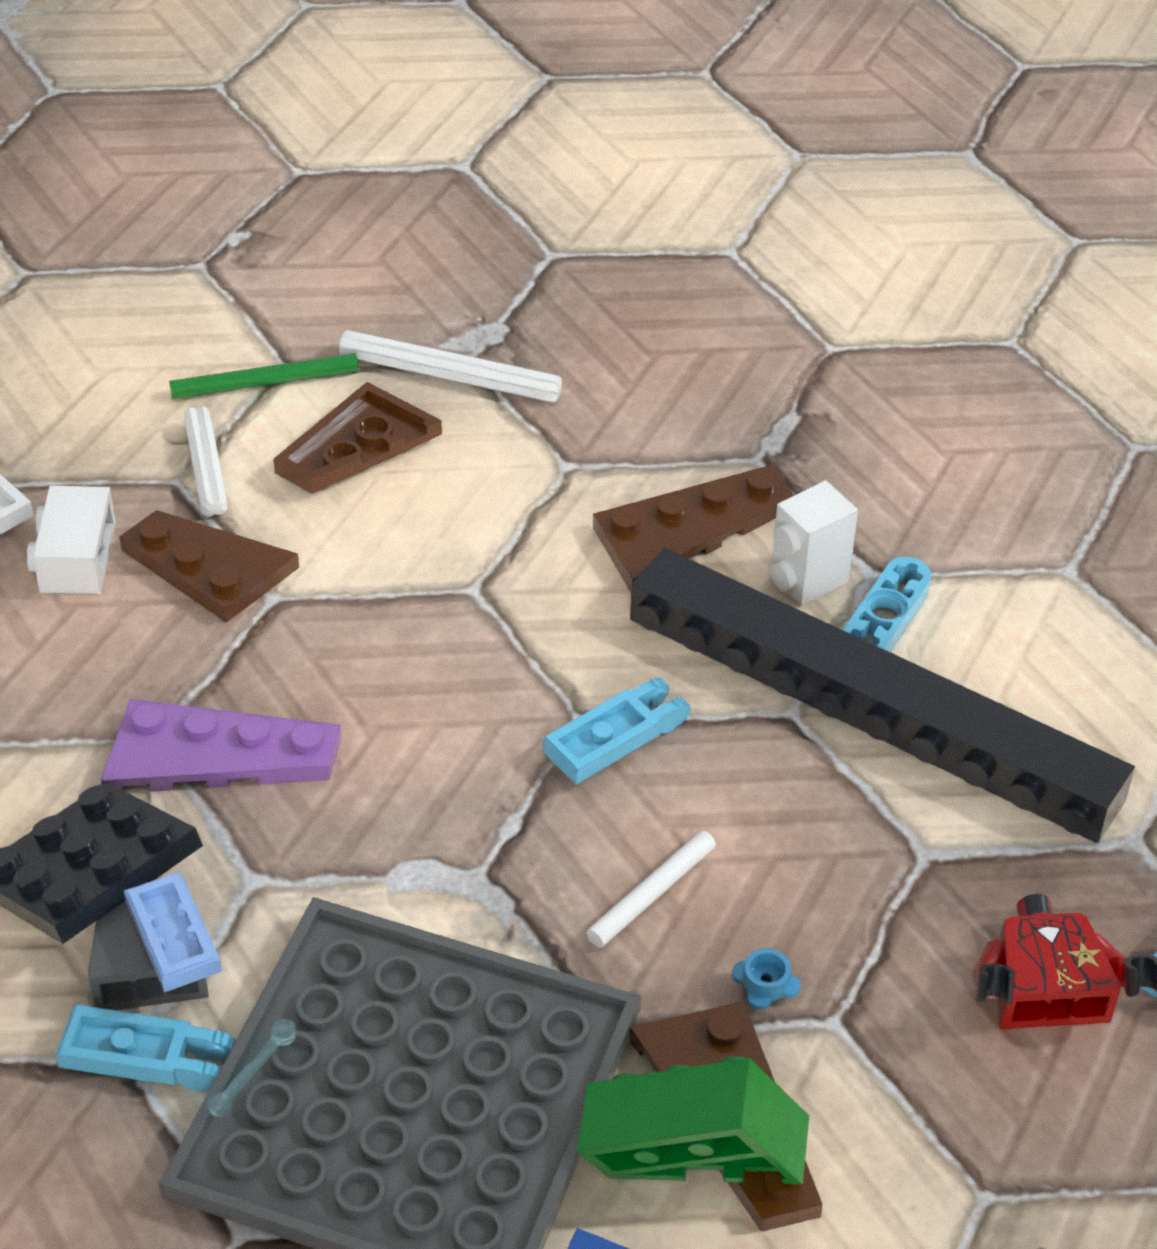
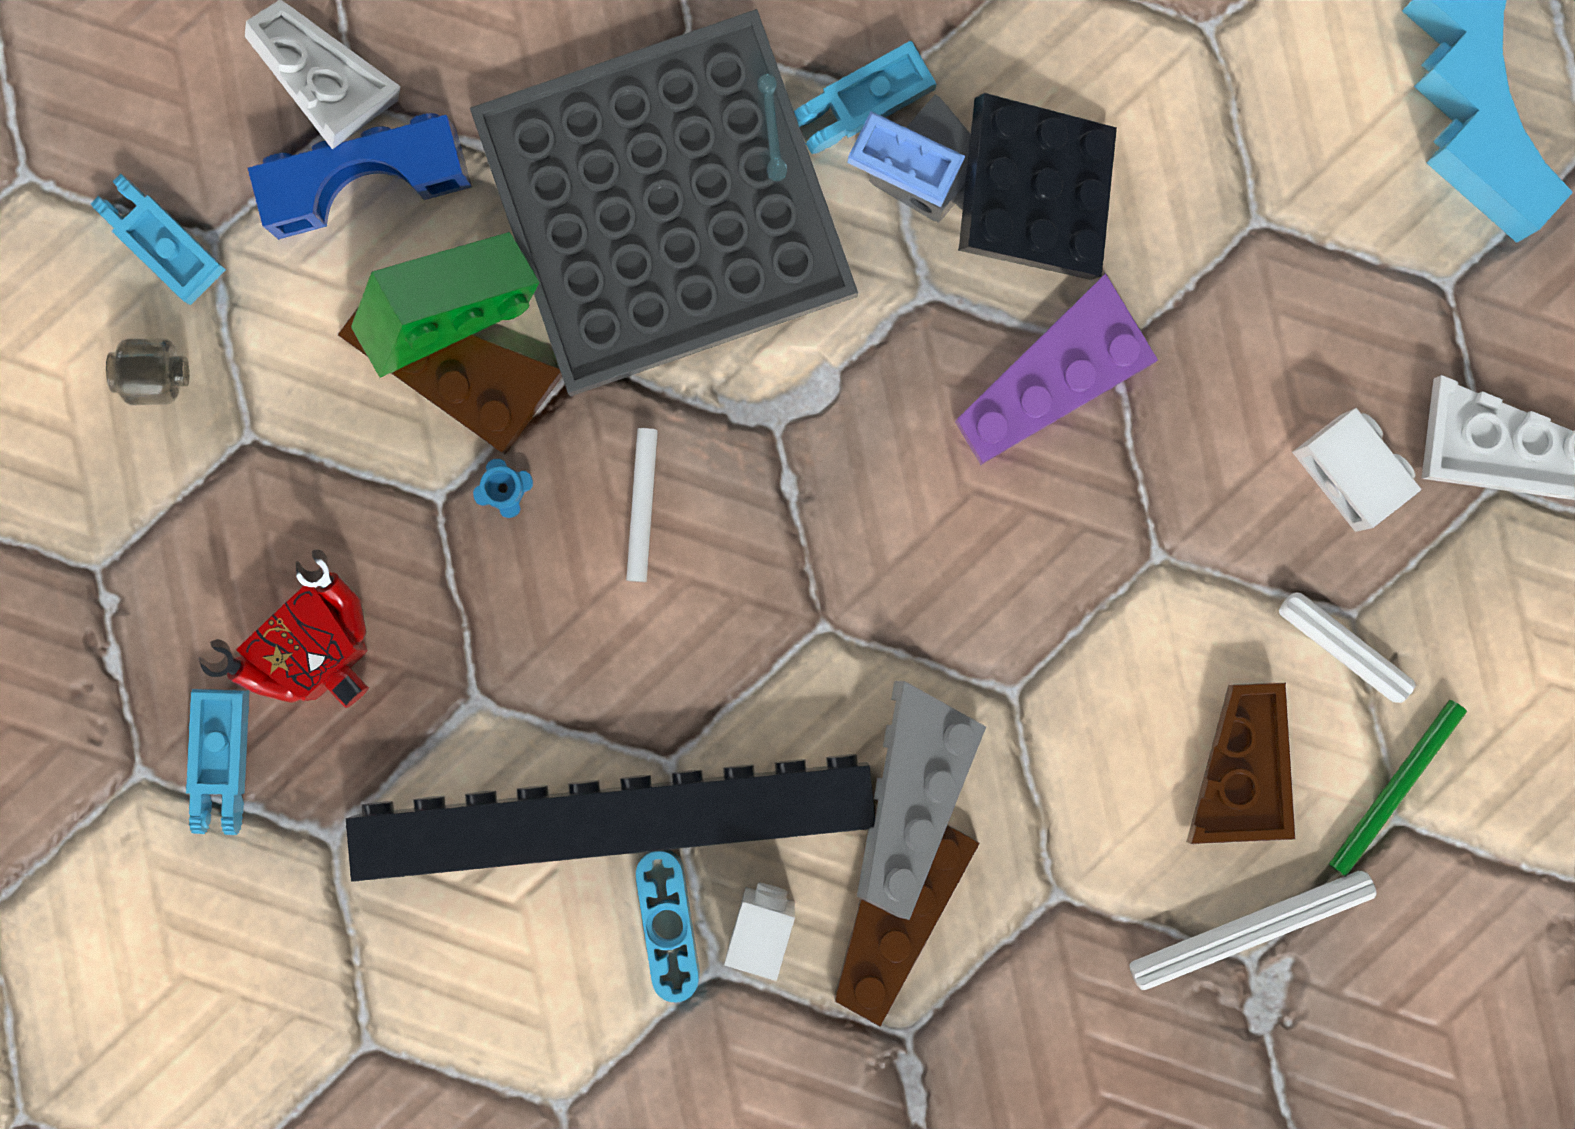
camera: 145 degrees right, 40 degrees up
reddish brown wing [119,510,299,623] -> none
medium azure hinge [543,677,691,785] -> none
none -> light grey wing [857,681,986,920]

